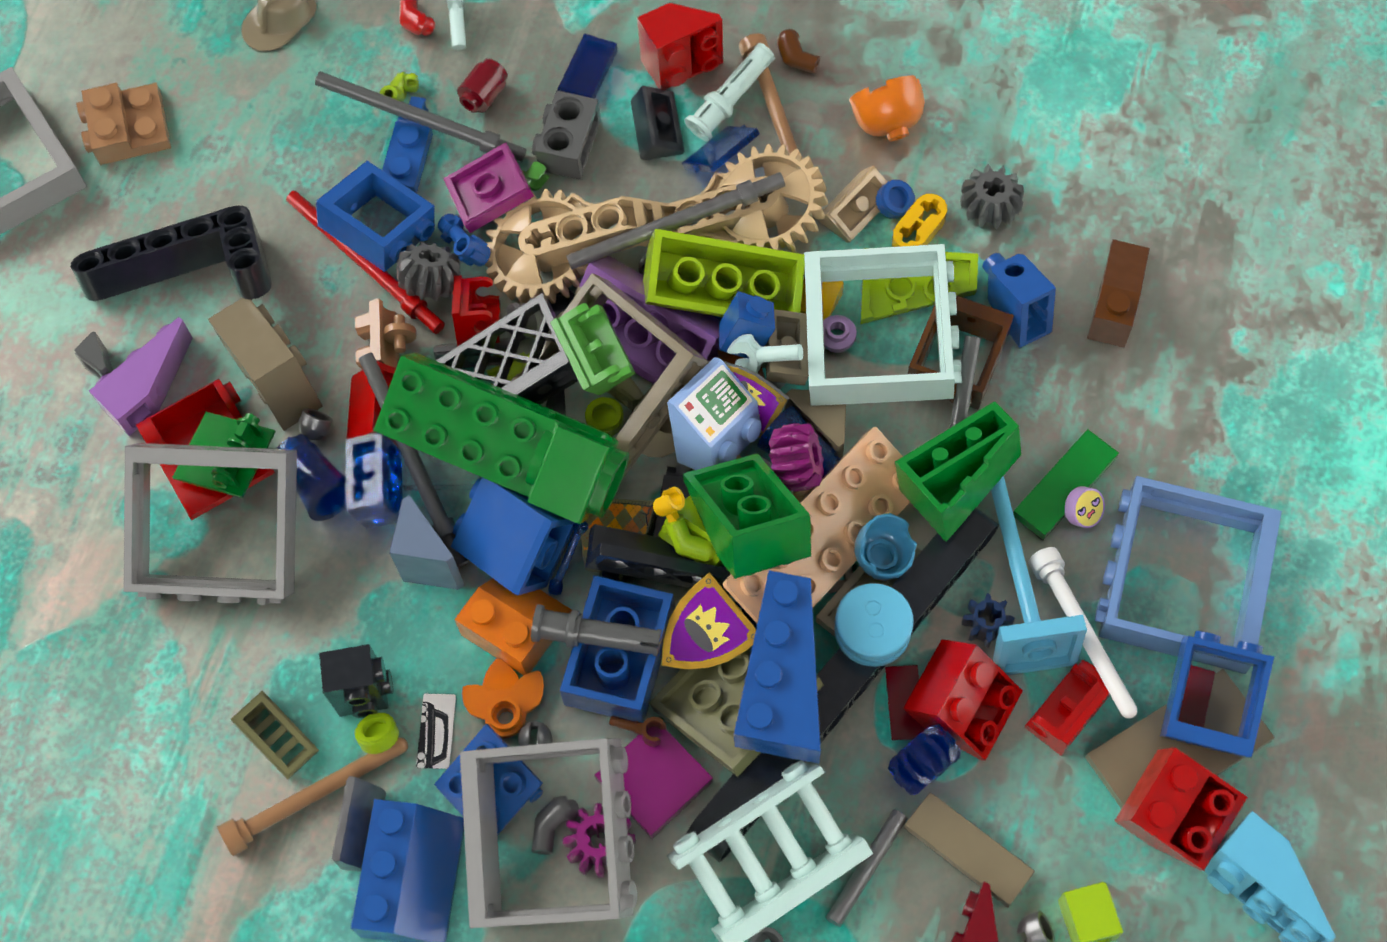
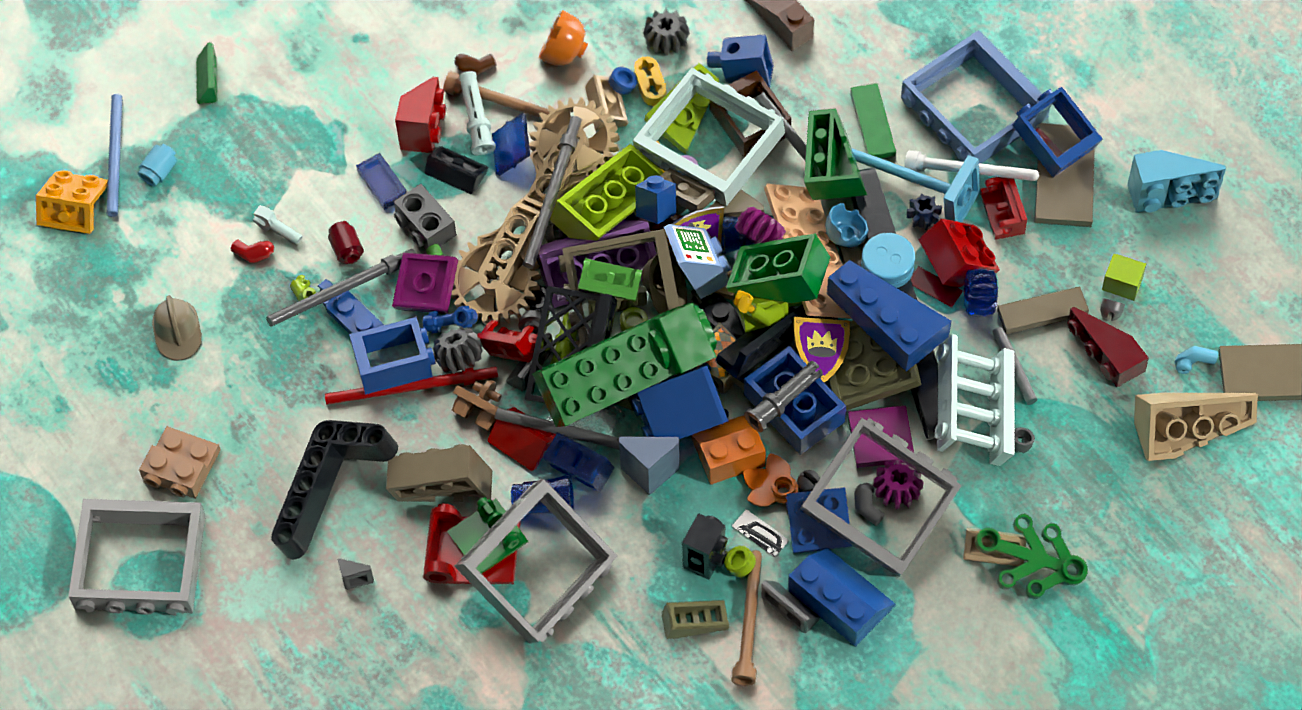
camera: 55 degrees left, 5 degrees down
medium lavender slope [89,317,193,436] -> none
flat silver hinge [299,408,333,440] -> none
reddish brown hand [609,715,666,747] -> none
light aqua bar [727,334,803,373] -> none
tile [1065,486,1105,528] -> none
red slope [1115,747,1248,871] -> none

